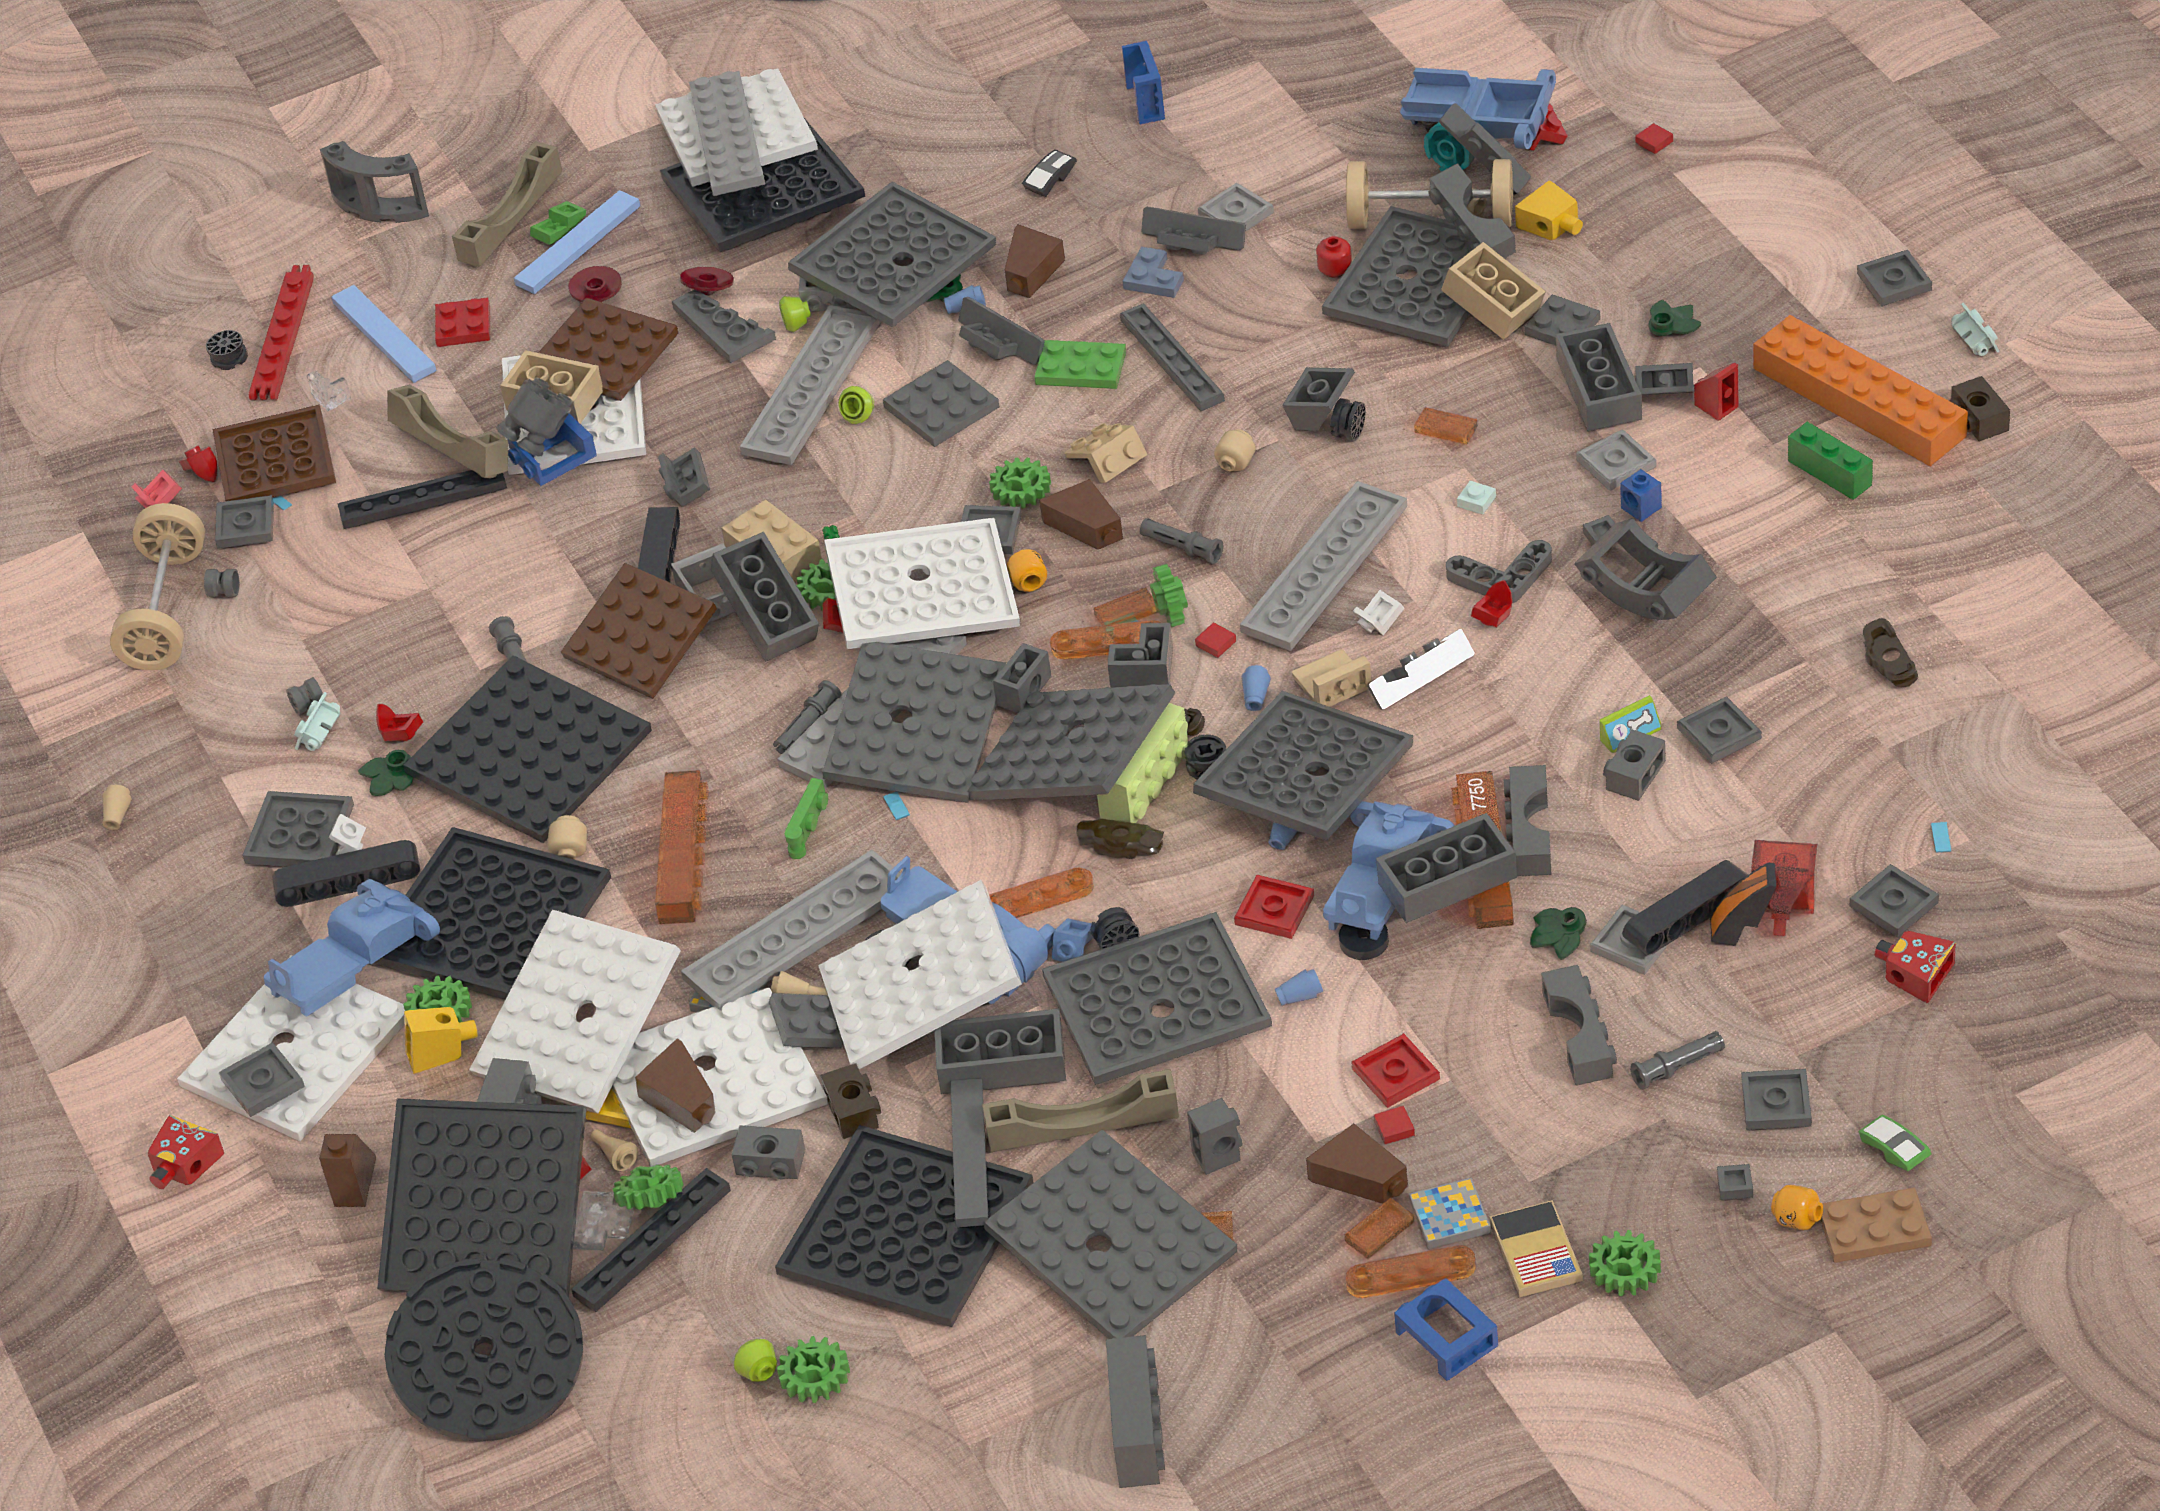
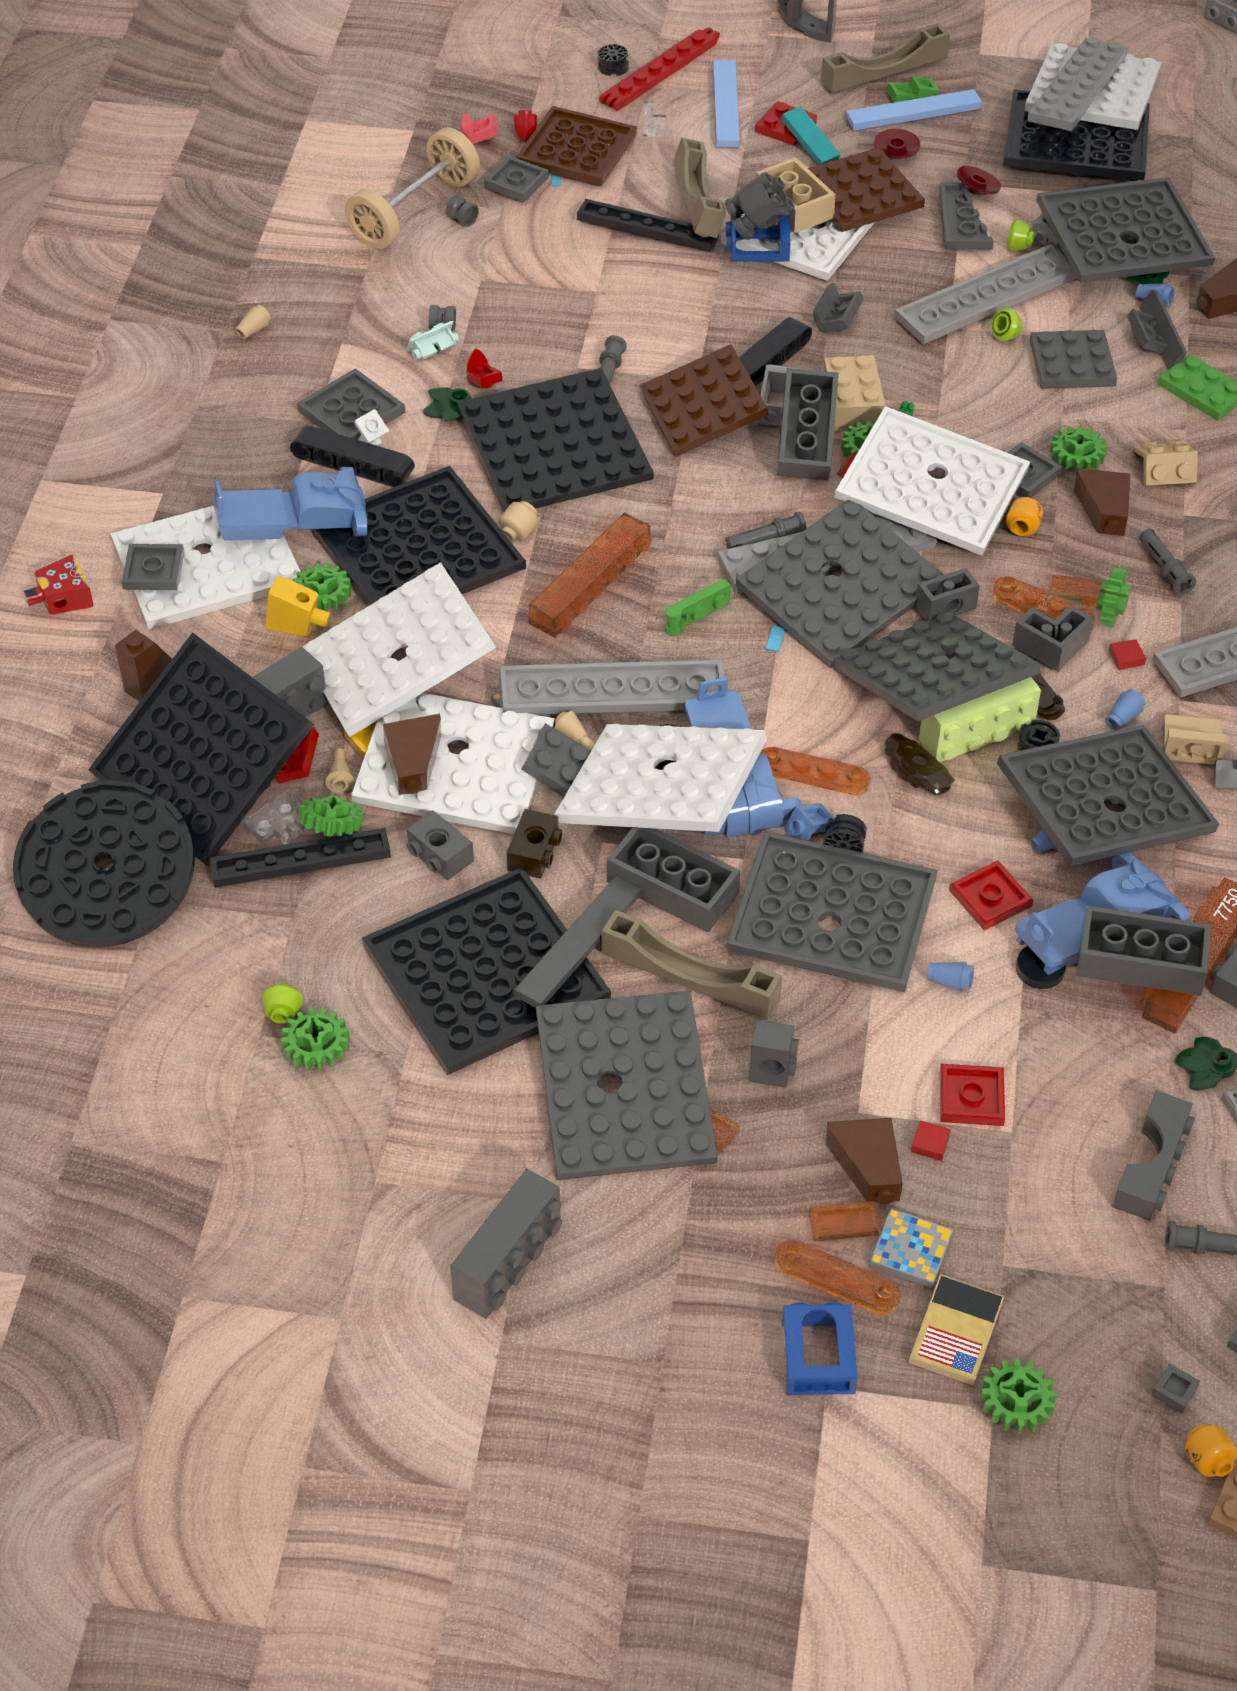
camera: 30 degrees right, 5 degrees up
none -> teal tile [781,106,840,165]

